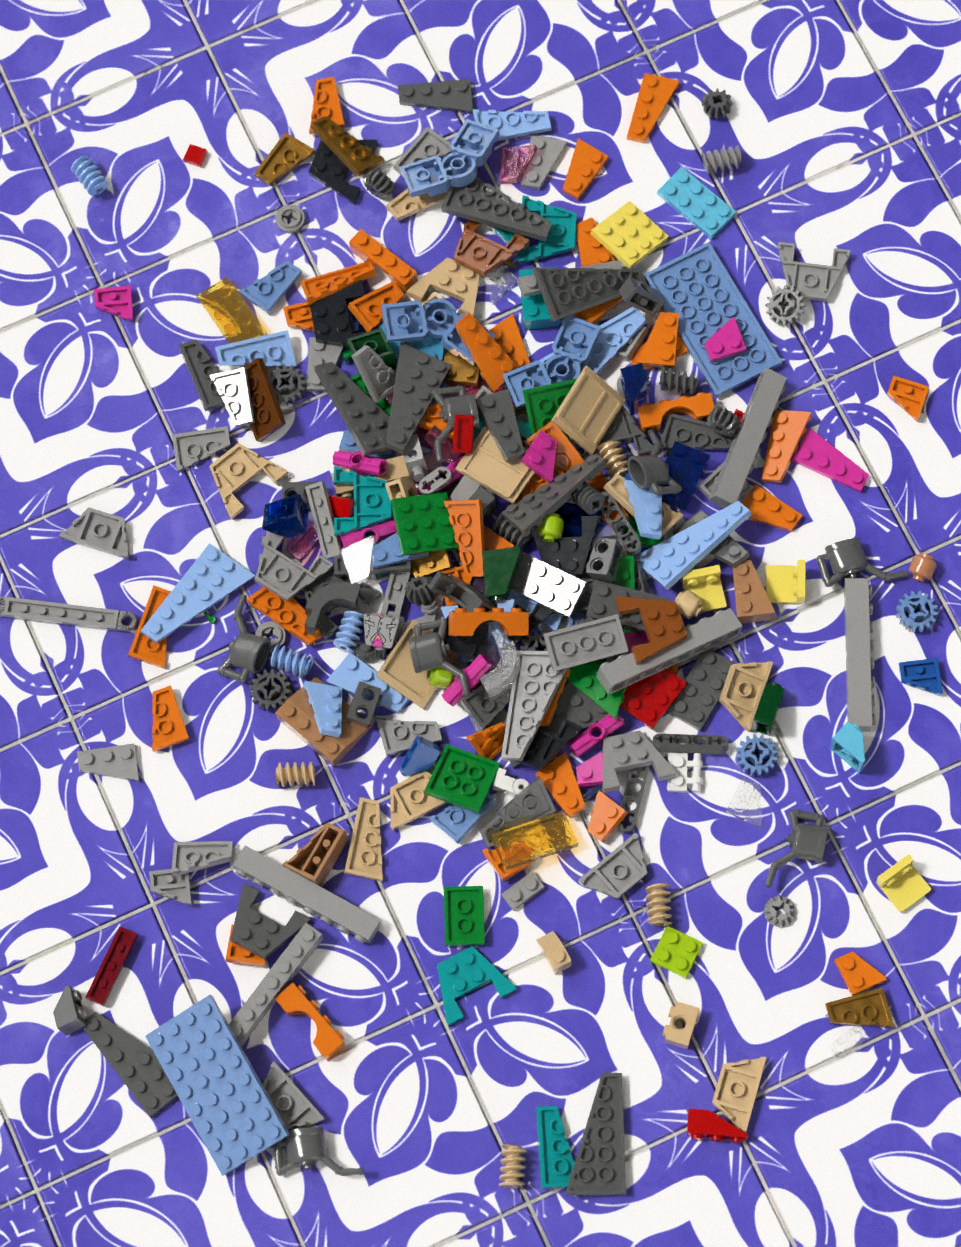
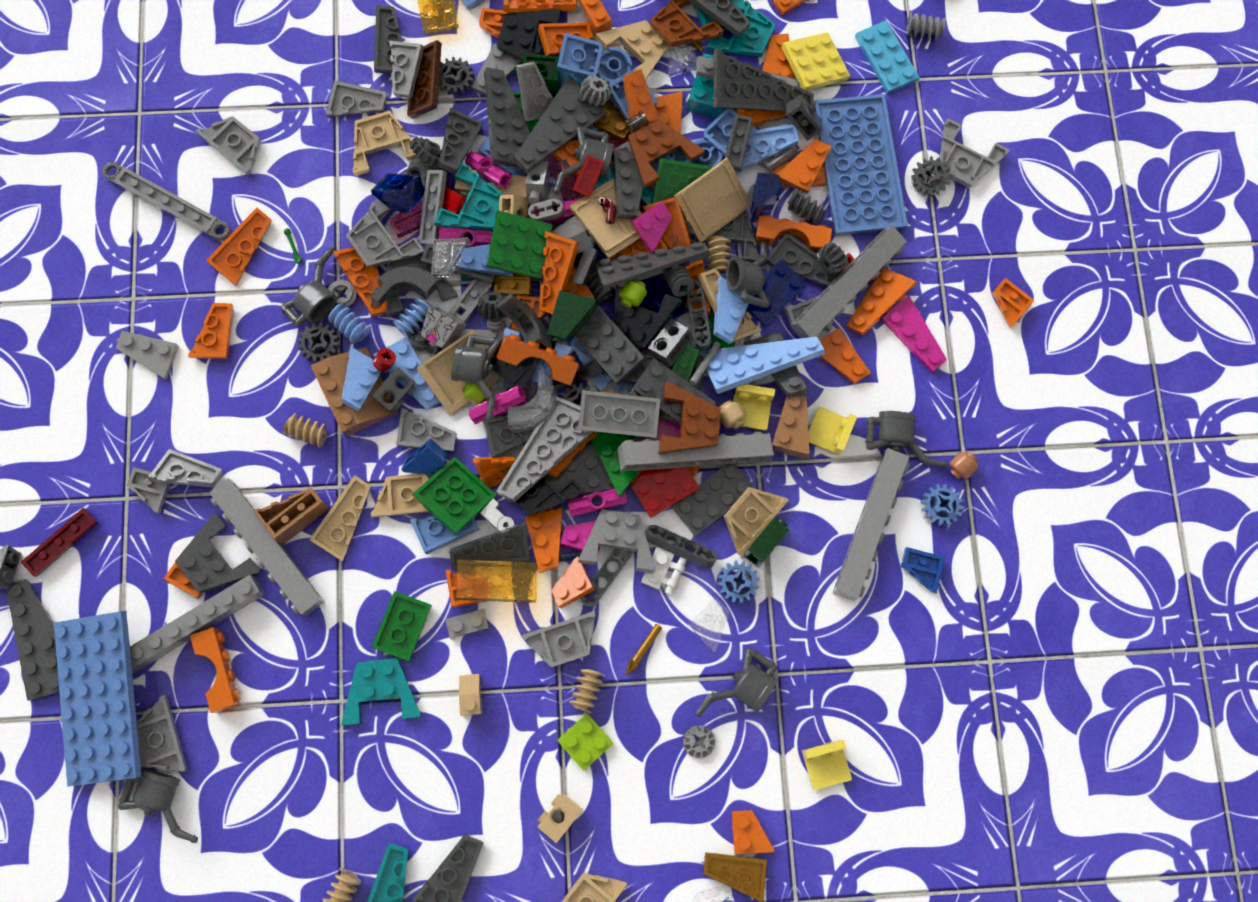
camera: 10 degrees right, 5 degrees up
light blue wing [141,543,256,643] -> none
light blue wing [215,330,297,367] -> none
dark pink wing [704,317,746,363] -> none
medium azure slope [830,721,865,774] -> none
none -> red wheel [373,348,396,372]
none -> dark grey gear [410,136,442,169]
none -> dark grey wing [438,108,483,175]
none -> dark grey slope [572,246,599,287]
none -> light grey gear [580,75,611,107]
none -> dark red arm [598,196,616,224]
none -> clear smoke bush [625,111,649,134]
none -> pearl gold piece [625,624,662,675]
none -> dark orange wing [628,119,705,188]
none -> light grey bar [689,342,721,386]
none -> dark grey tile [725,114,753,171]

